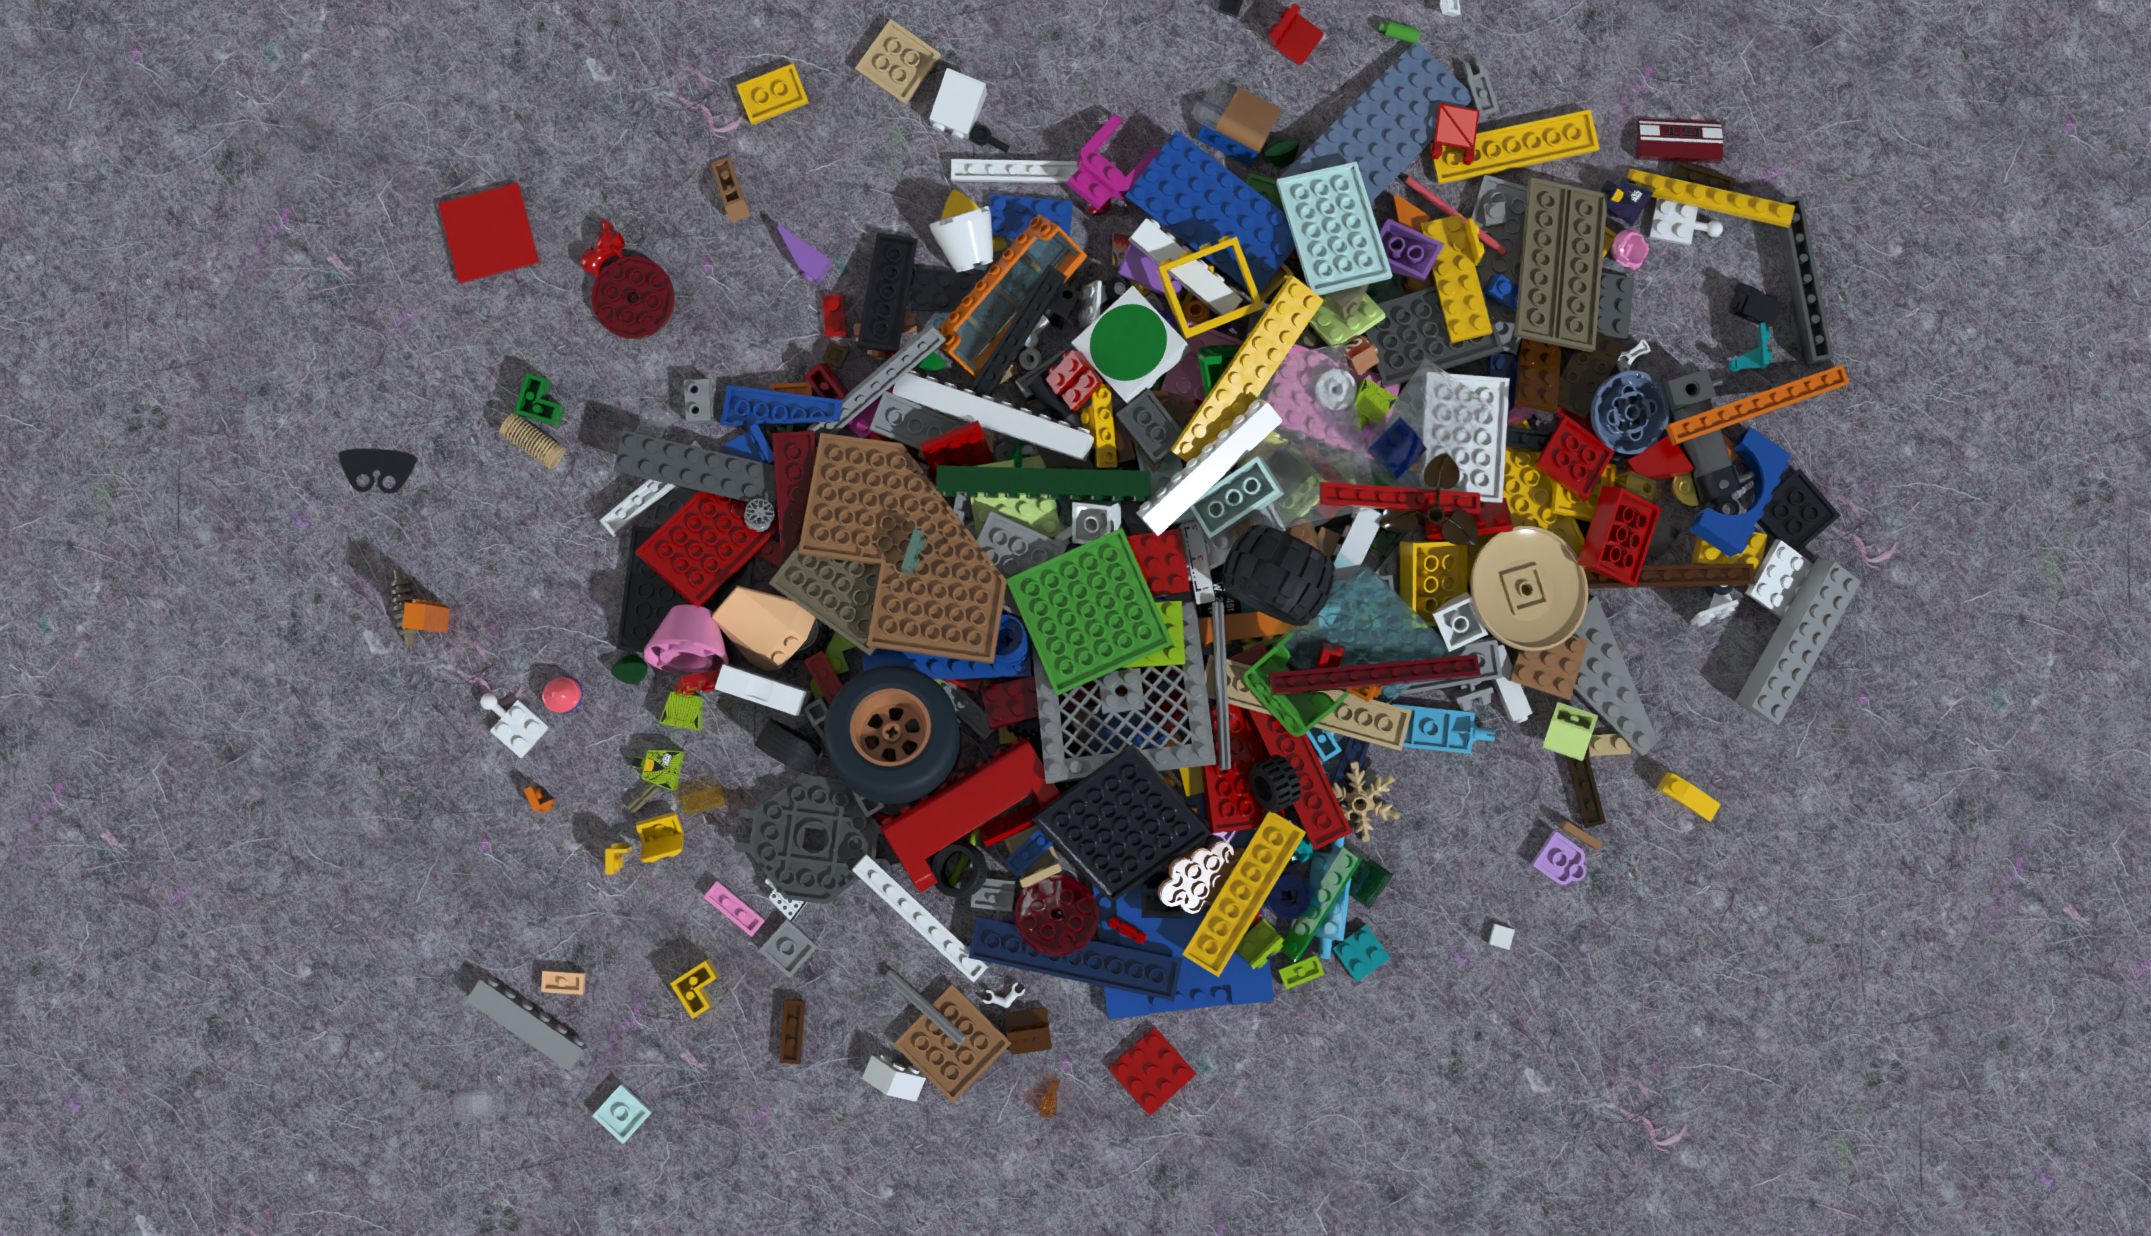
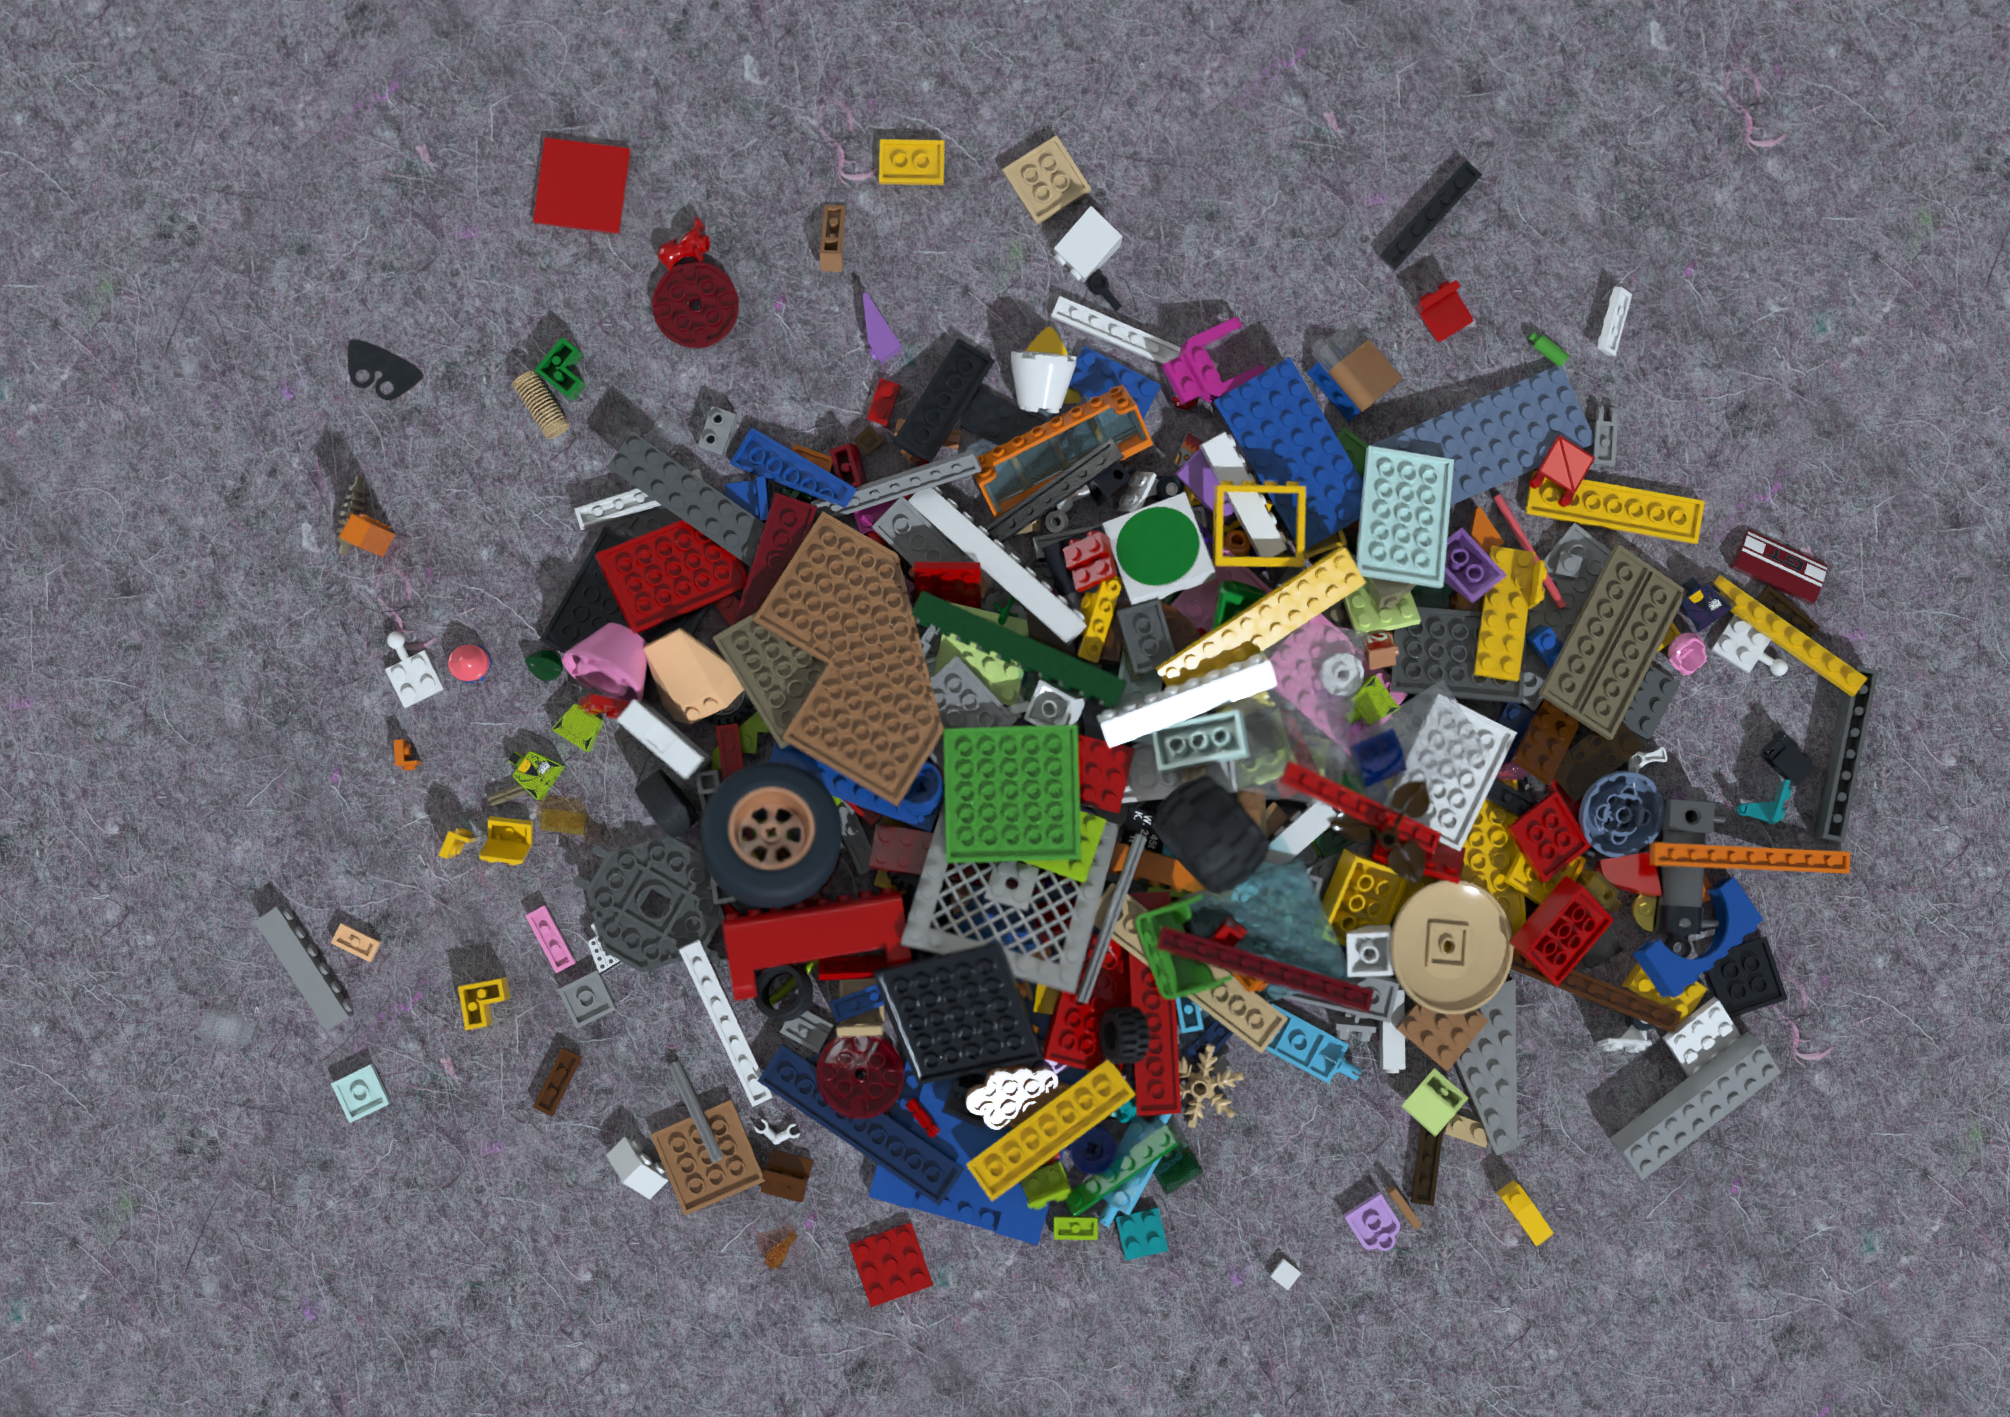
camera: 25 degrees right, 0 degrees up
light grey wheel [744,499,775,532] -> none
sand green plate [901,529,926,576] -> none
green tile [919,352,948,372] -> none
white sticker [1182,521,1215,604] -> none
dark green piece [1265,136,1299,167] -> none

